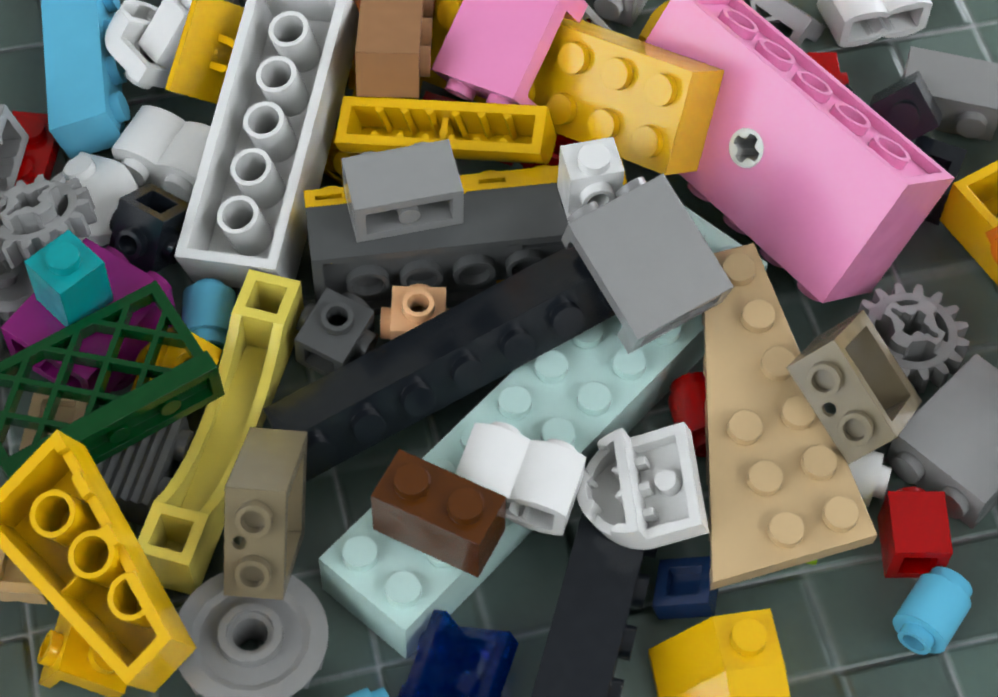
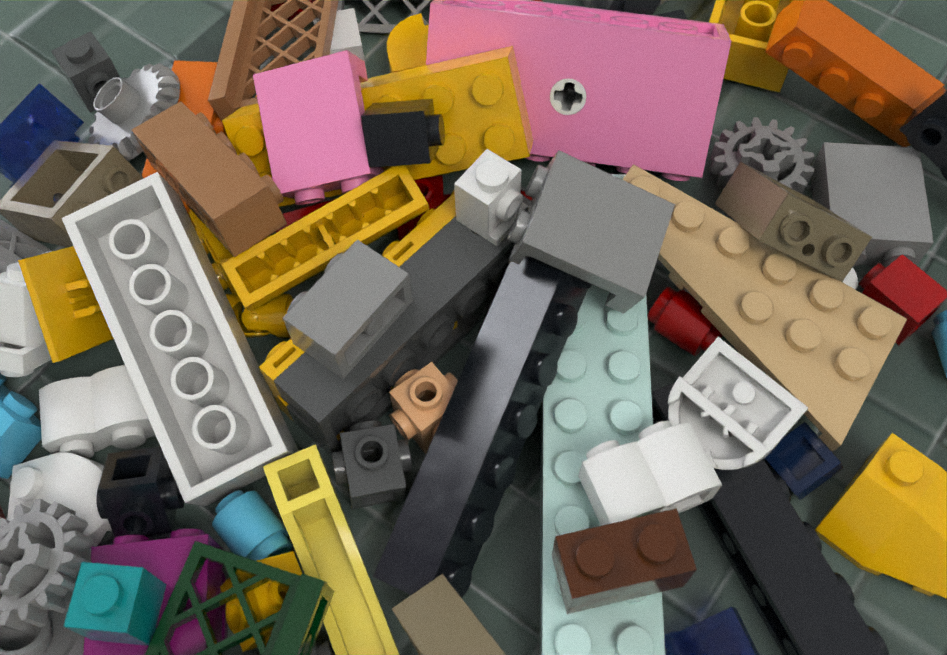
camera: 35 degrees left, 5 degrees up
none -> black brick [361,99,445,167]

